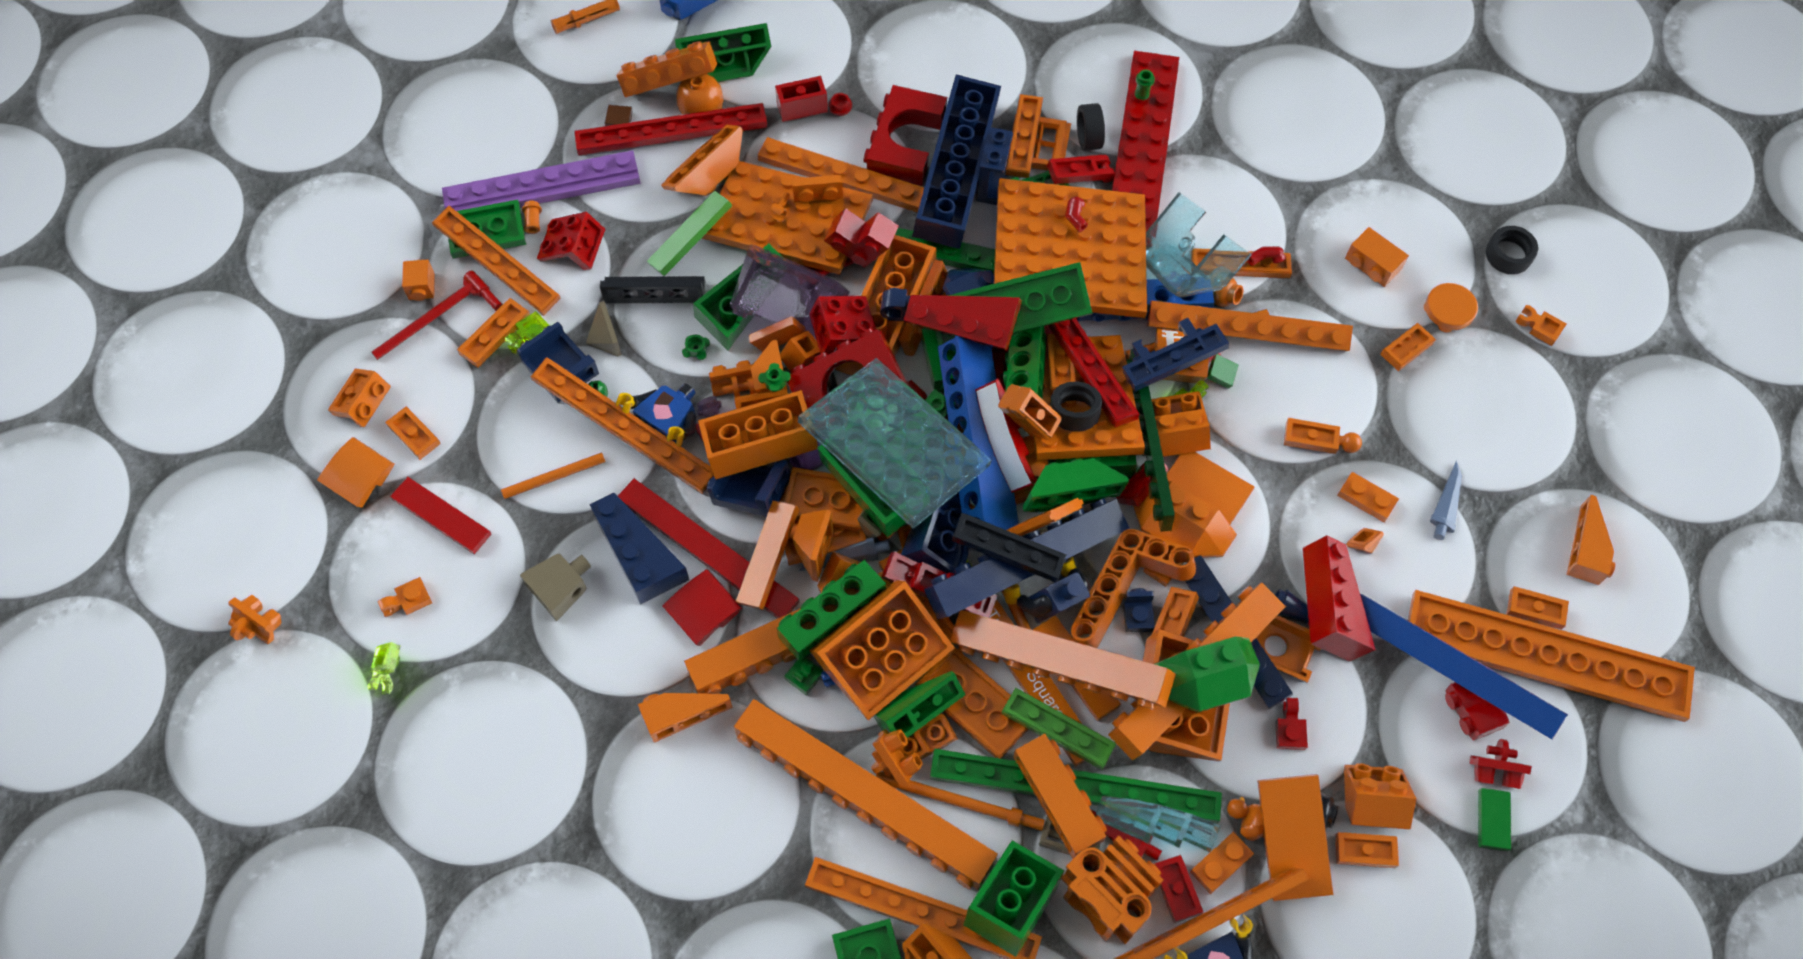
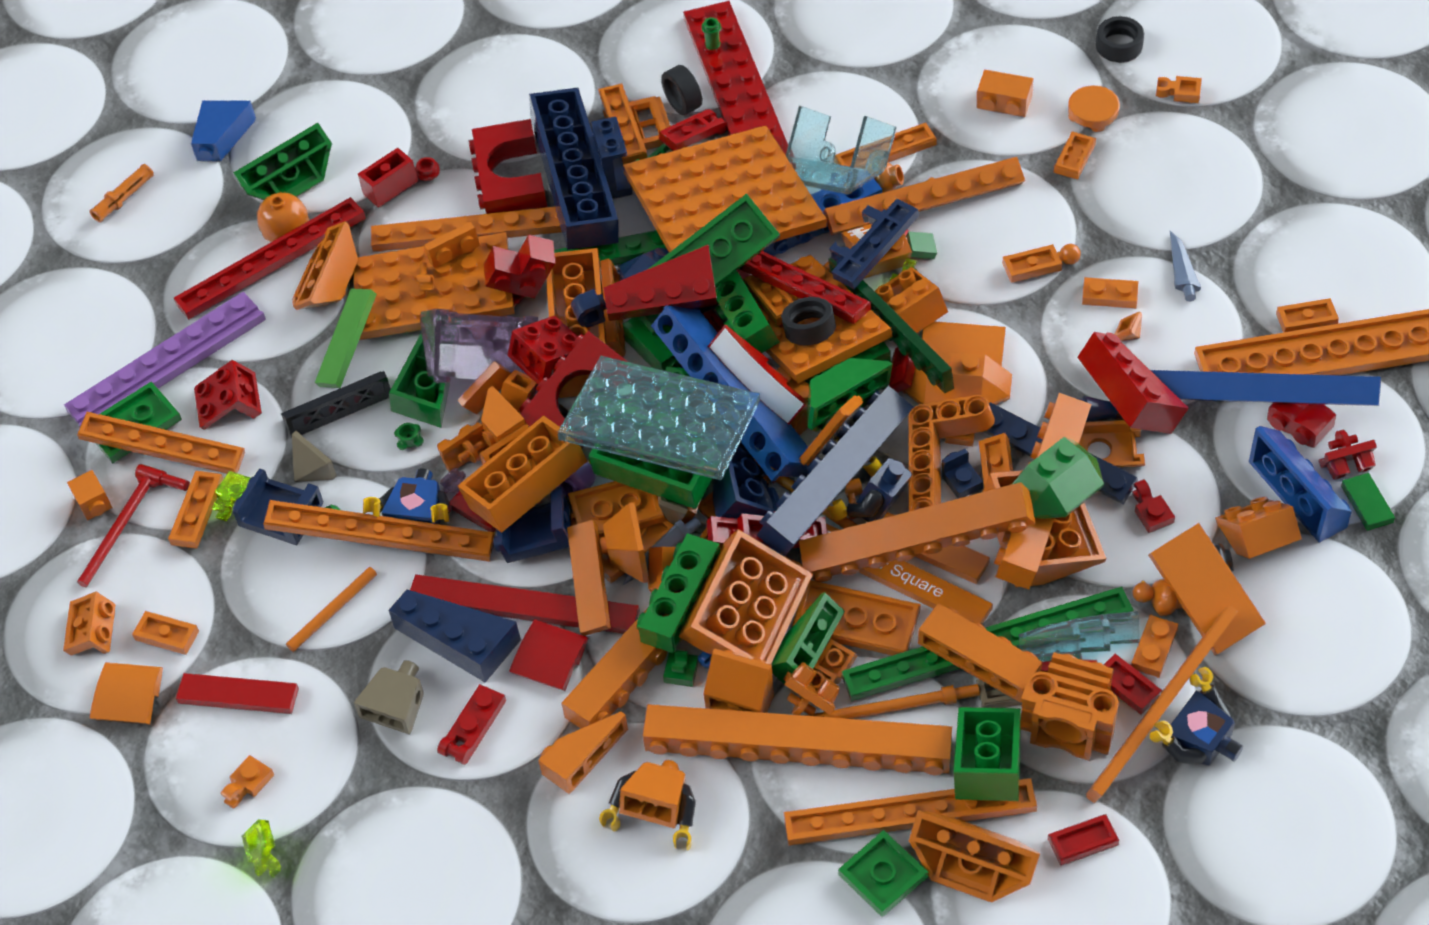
camera: 20 degrees left, 10 degrees down
orange hips [228,595,282,644] -> none
orange pin [522,201,542,234] -> none
reddish brown tile [604,105,633,126] -> none
orange brick [616,41,717,98] -> none
green plate [758,363,791,392] -> none
black plate [951,513,1066,583] -> none
orange brick [998,384,1062,440] -> none
bright green tile [1001,688,1116,770] -> none
red arm [1065,196,1088,232] -> none
red arm [1246,246,1286,266] -> none
orange plate [1335,832,1399,868] -> none
orange slope [1566,495,1616,585] -> none
none -> red plate [437,684,507,765]
none -> orange torso [599,760,696,851]
none -> orange slope [704,648,774,713]
none -> orange hand [845,478,863,519]
none -> blue slope [1249,426,1352,543]

